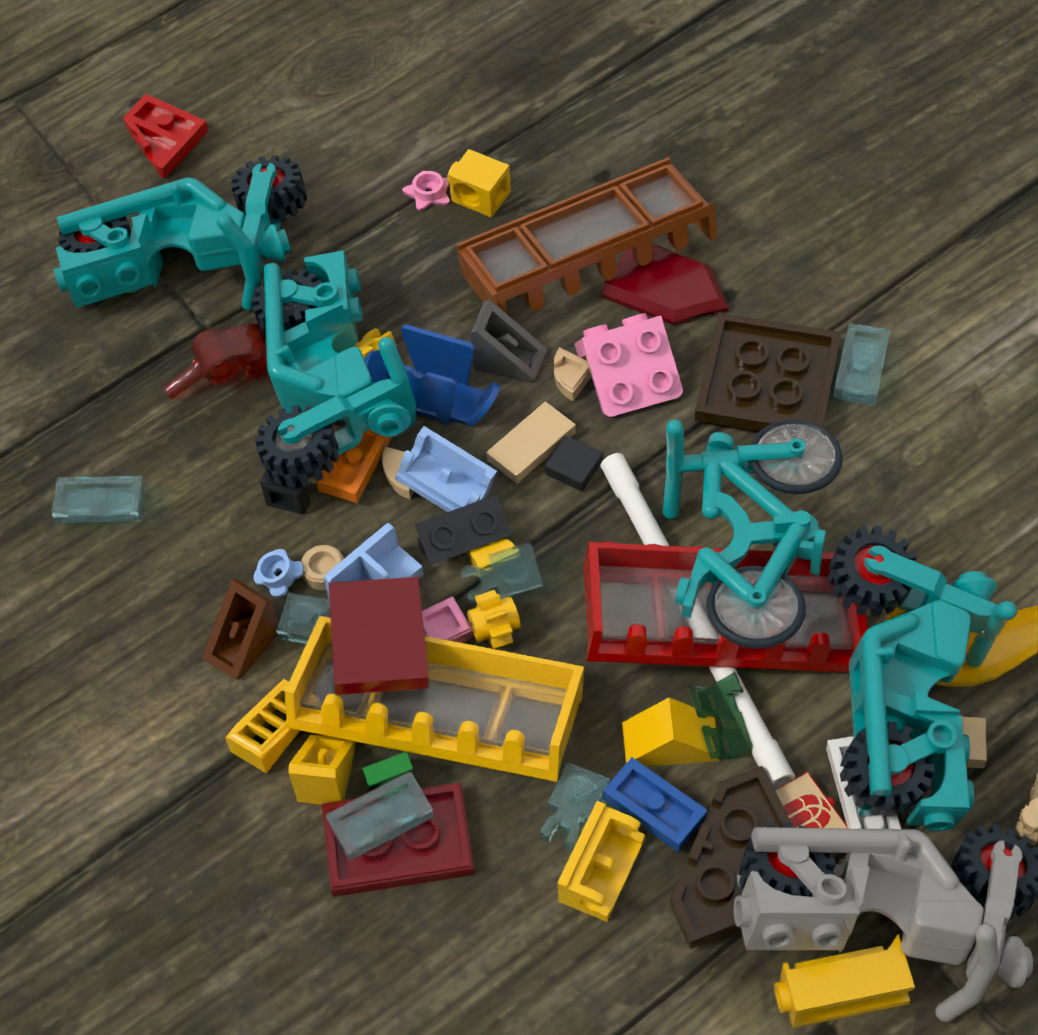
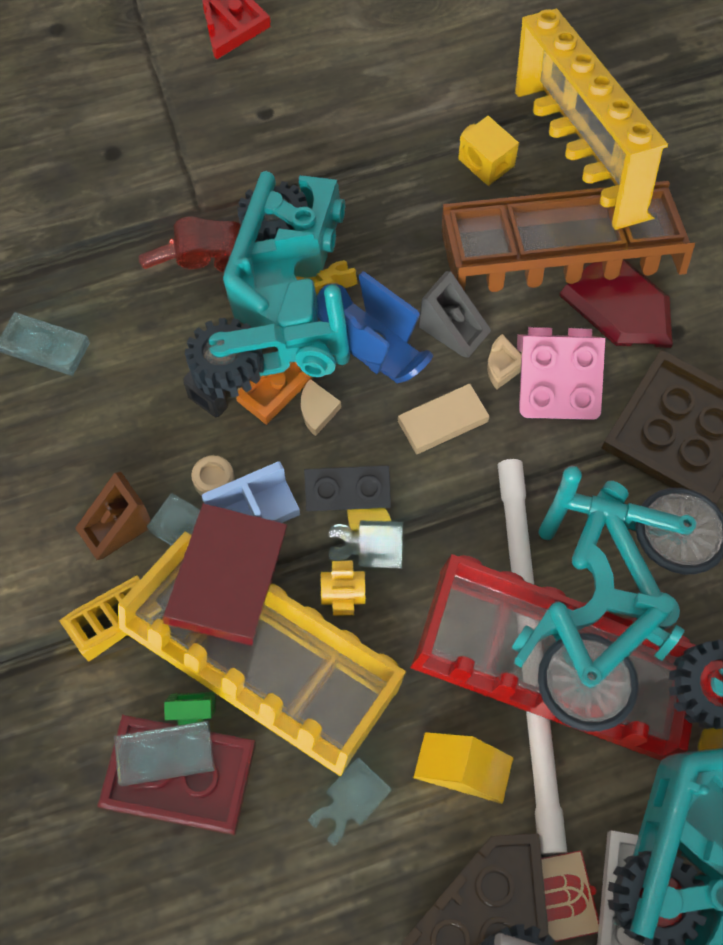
camera: 15 degrees right, 10 degrees up
teal piece [54,155,307,311] -> none
light blue plate [254,549,304,598] -> none
yellow slope [289,735,356,805] -> none
light blue hinge [395,426,497,512] -> none
bright pink plate [403,171,450,211] -> none
bright pink tile [422,596,474,643] -> none
black tile [544,436,603,491] -> none
yellow hinge [557,801,645,922] -> none
blue plate [603,757,708,853] -> none
clear green piece [688,672,753,760] -> none
none -> yellow window [515,9,668,230]

